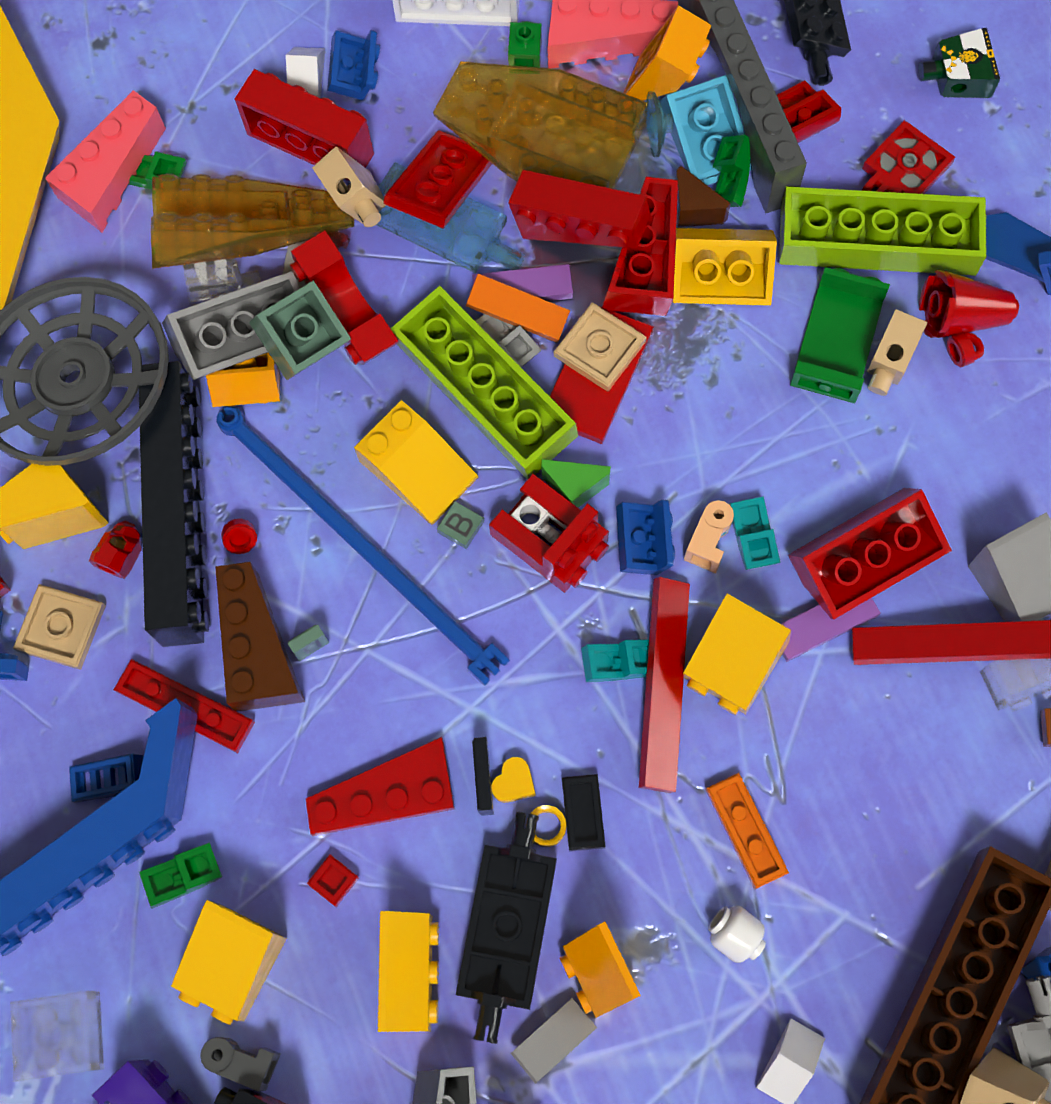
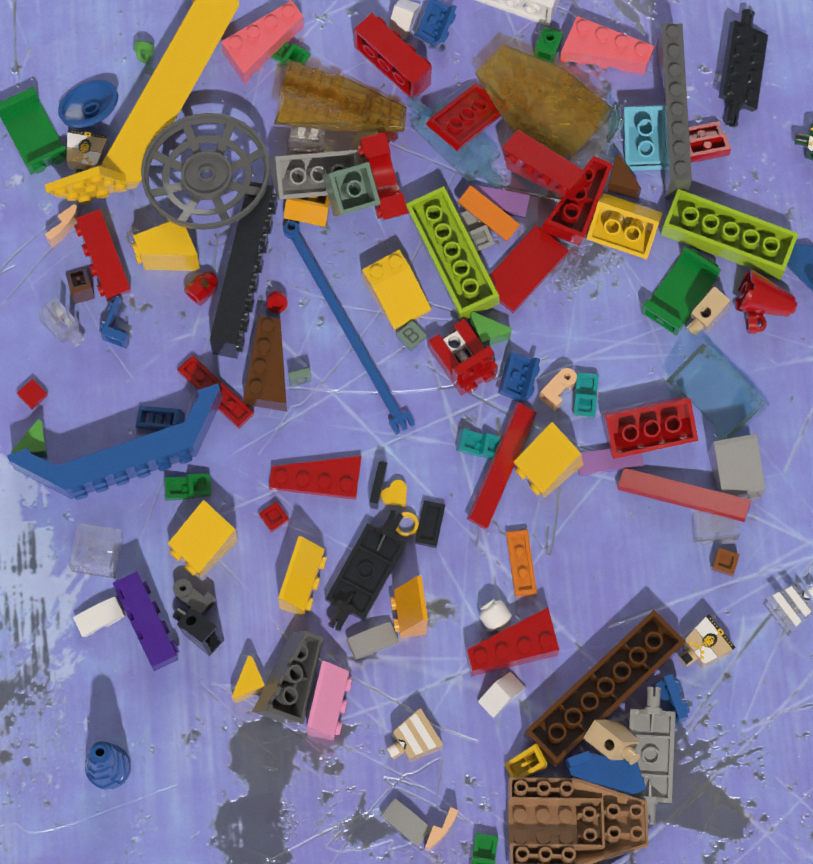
camera: 10 degrees right, 0 degrees up
tan tile [13,584,106,670] -> none
tan torso [312,146,386,227] -> none
tan tile [554,302,647,392] -> none
light orange slope [619,5,712,106] -> none
green slope [712,134,750,207] -> none
red piece [862,120,955,194] -> none
none -> red wedge [466,607,560,677]
none -> clear light blue windscreen [666,343,770,440]

